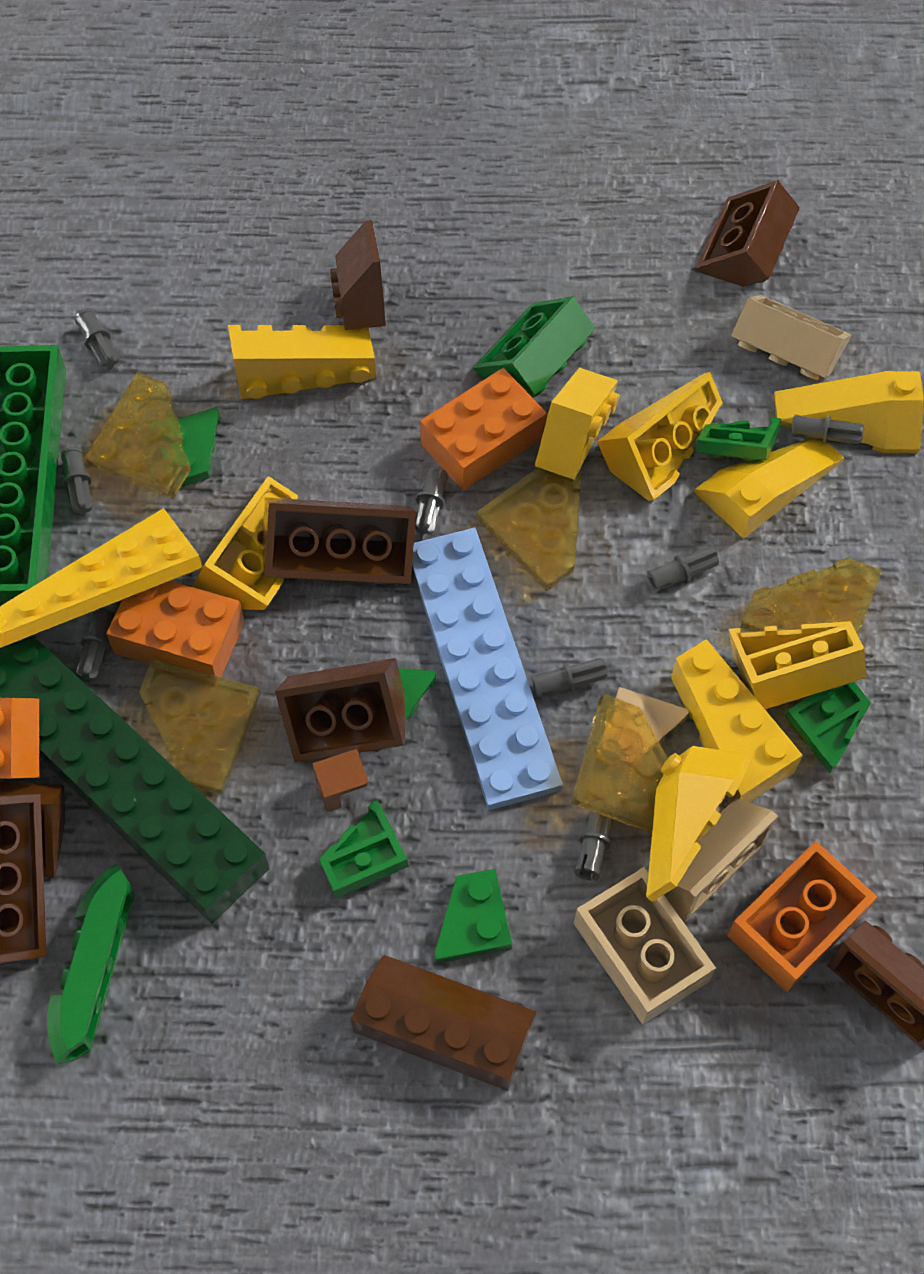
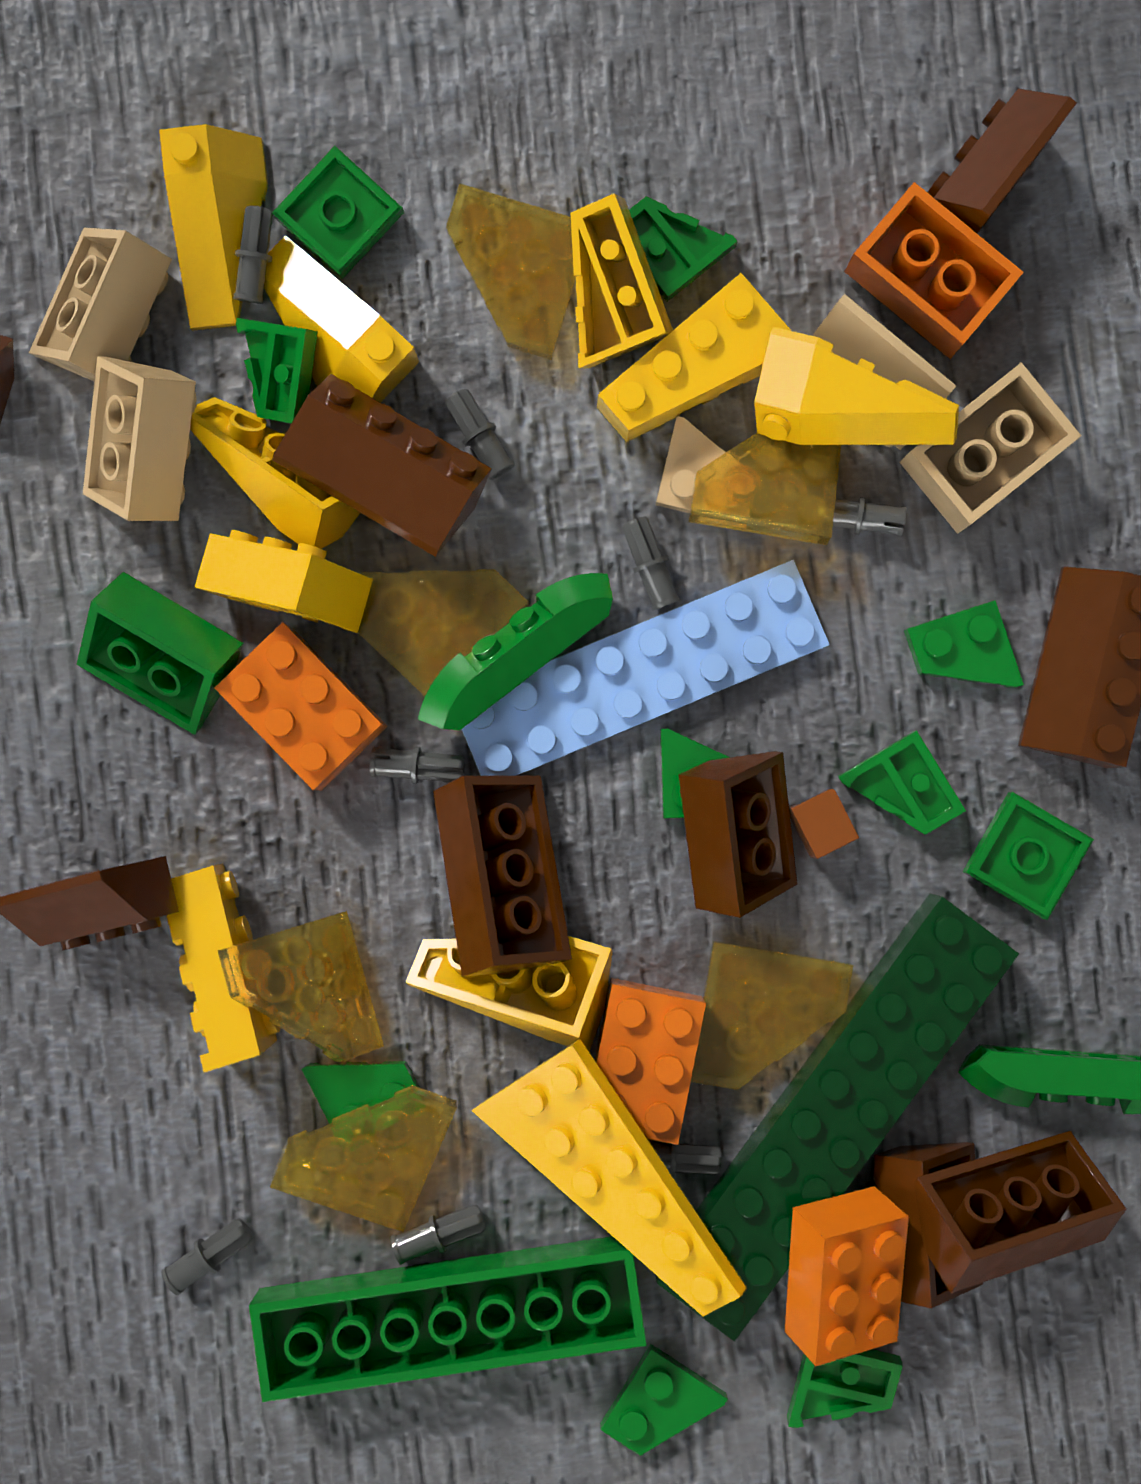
camera: 95 degrees left, 25 degrees up
none -> tan slope [83,356,197,521]
none -> clear yellow plate [217,911,384,1062]
none -> green plate [272,146,404,280]
none -> reddish brown slope [272,374,492,557]
none -> green brick [418,573,613,730]
none -> green plate [962,792,1094,920]

